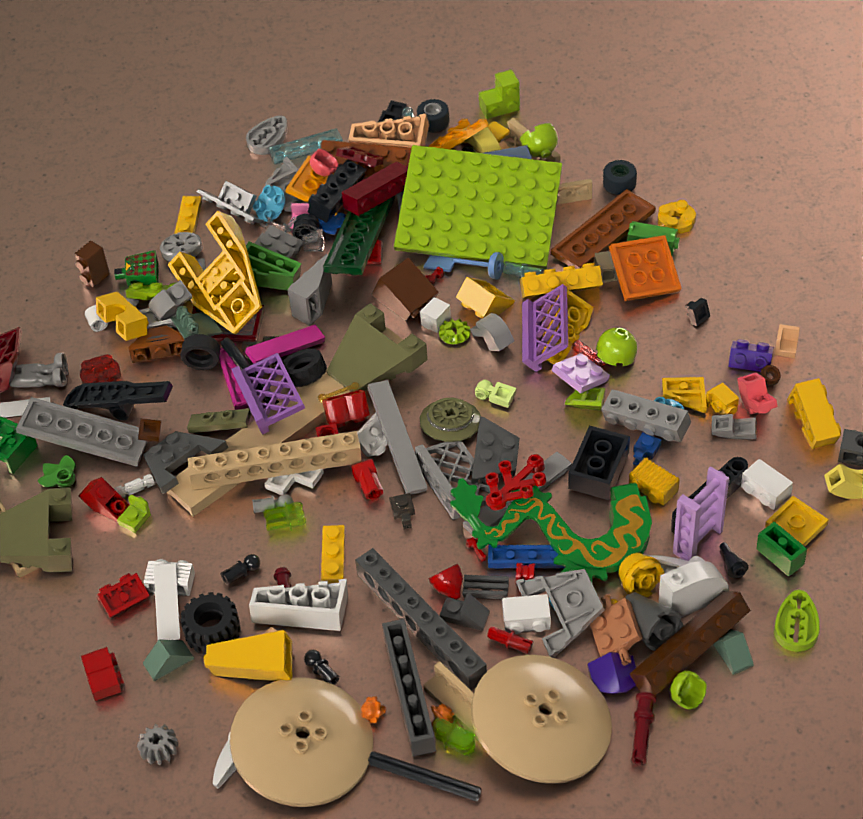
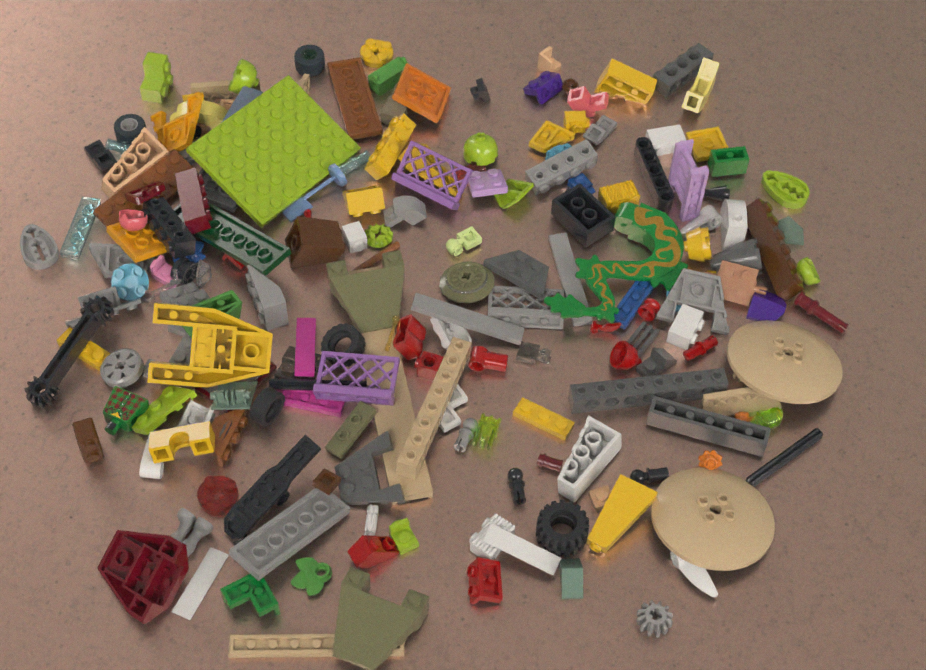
camera: 65 degrees left, 5 degrees up
red brick [81,647,124,701] -> none
light grey brick [149,280,193,321] -> none
red plant [485,454,547,510] -> none
none -> black arm [24,295,114,409]
none -> dark orange bar [353,241,400,270]

